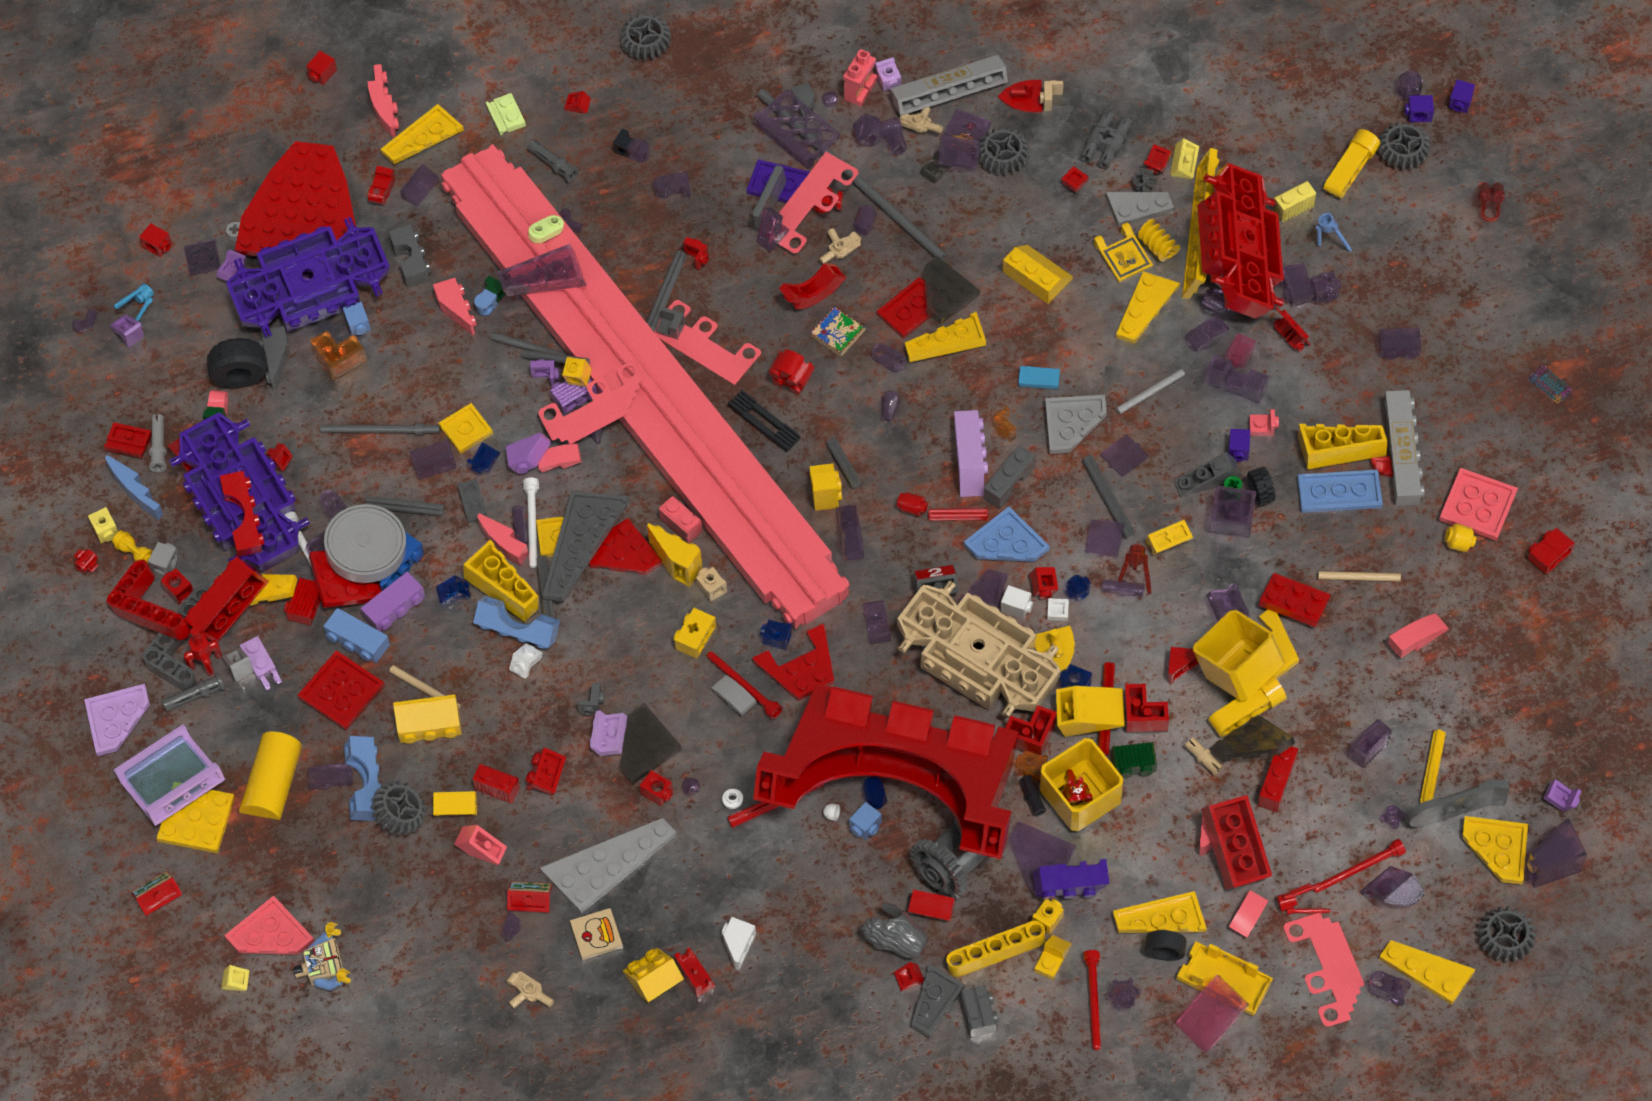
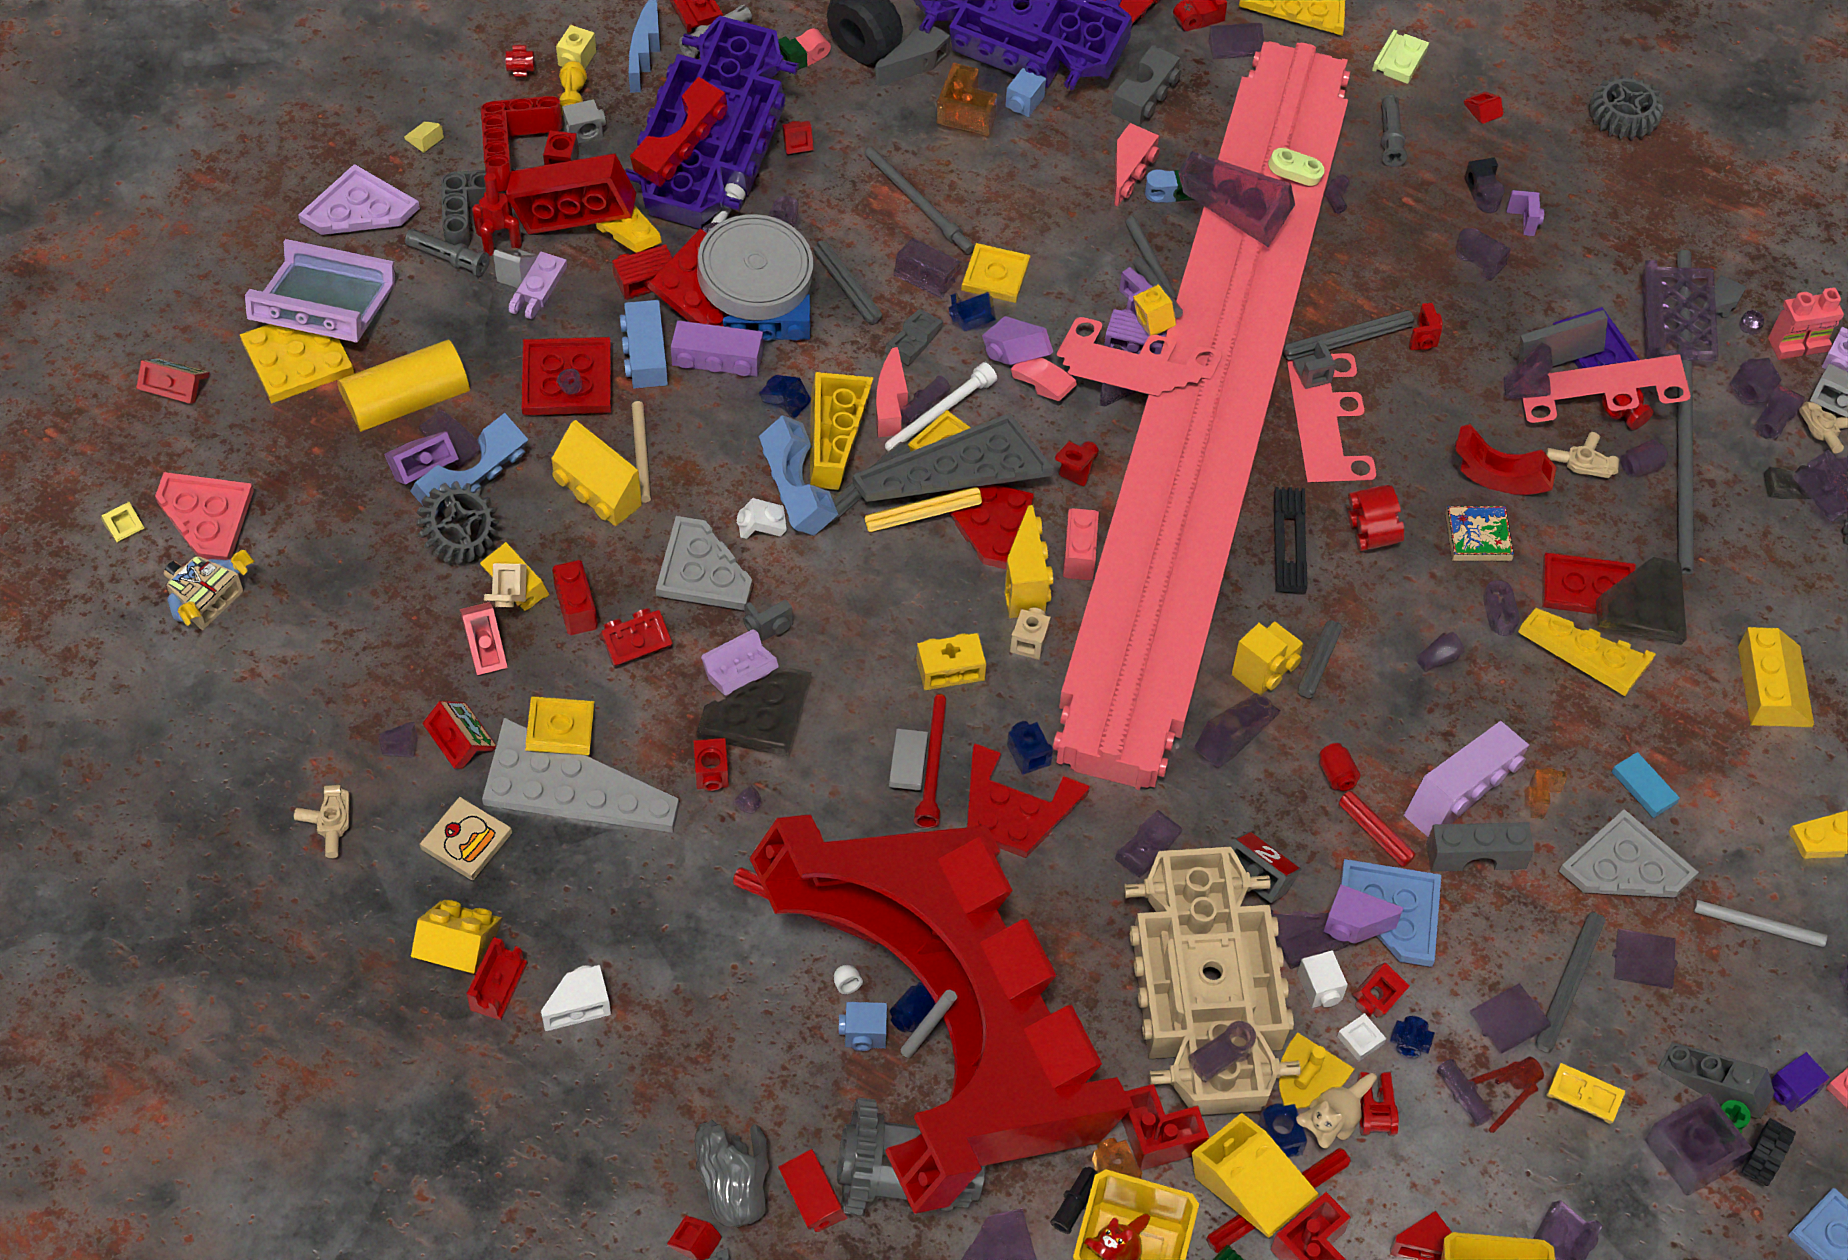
camera: 45 degrees right, 5 degrees down
none -> medium lavender slope [384,431,459,484]
none -> light yellow slope [404,122,444,153]
none -> tan bracket [484,563,527,607]
none -> yellow tile [525,696,594,755]
none -> hinge [557,369,583,395]
none -> light grey plate [656,516,753,611]
none -> yellow axle [865,487,982,532]
none -> light grey bar [901,990,957,1058]
none -> red bracket [1055,441,1099,486]
none -> piece [1188,1021,1256,1083]
none -> tan animal [1296,1073,1377,1149]
none -> medium lavender slope [1323,884,1403,944]
none -> red piece [1357,1072,1399,1136]
none -> medium lavender bracket [1507,190,1544,236]

